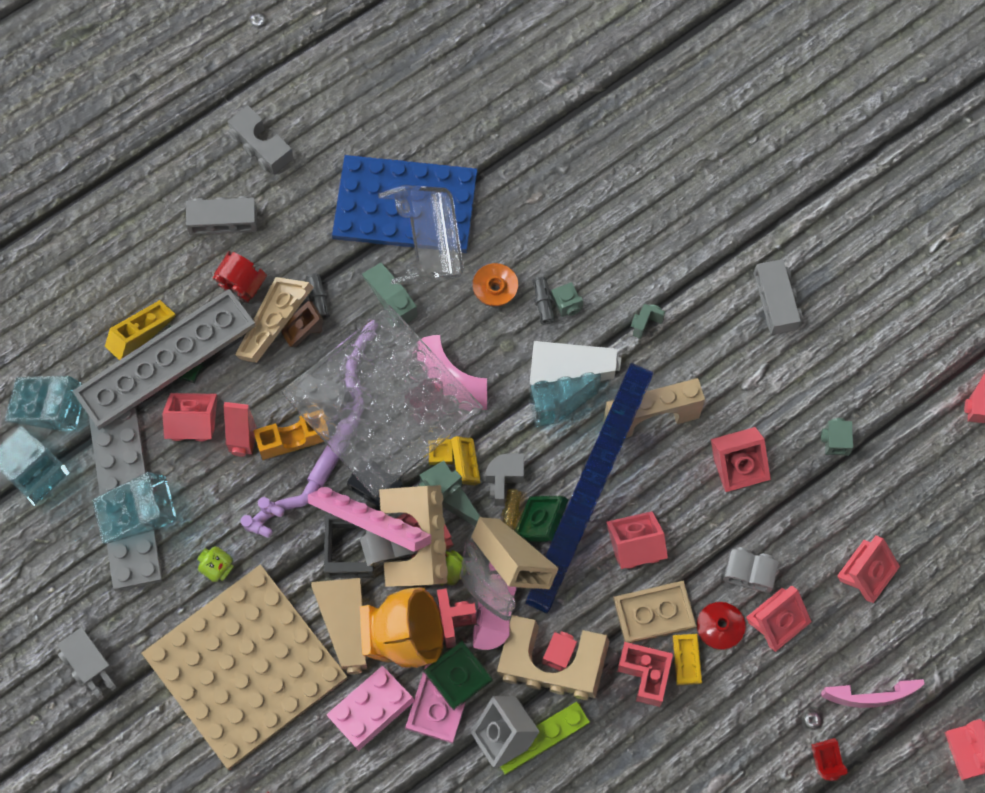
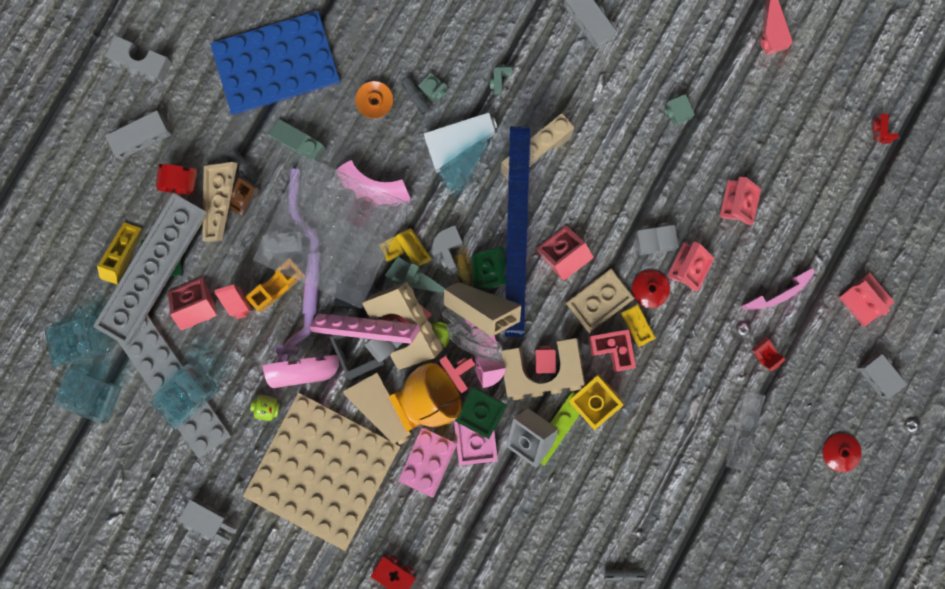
camera: 25 degrees left, 15 degrees up
clear windscreen [378,185,463,285] -> none
coral slope [711,427,771,492] -> none
none -> bright pink brick [262,355,339,388]
none -> yellow slope [569,374,625,431]

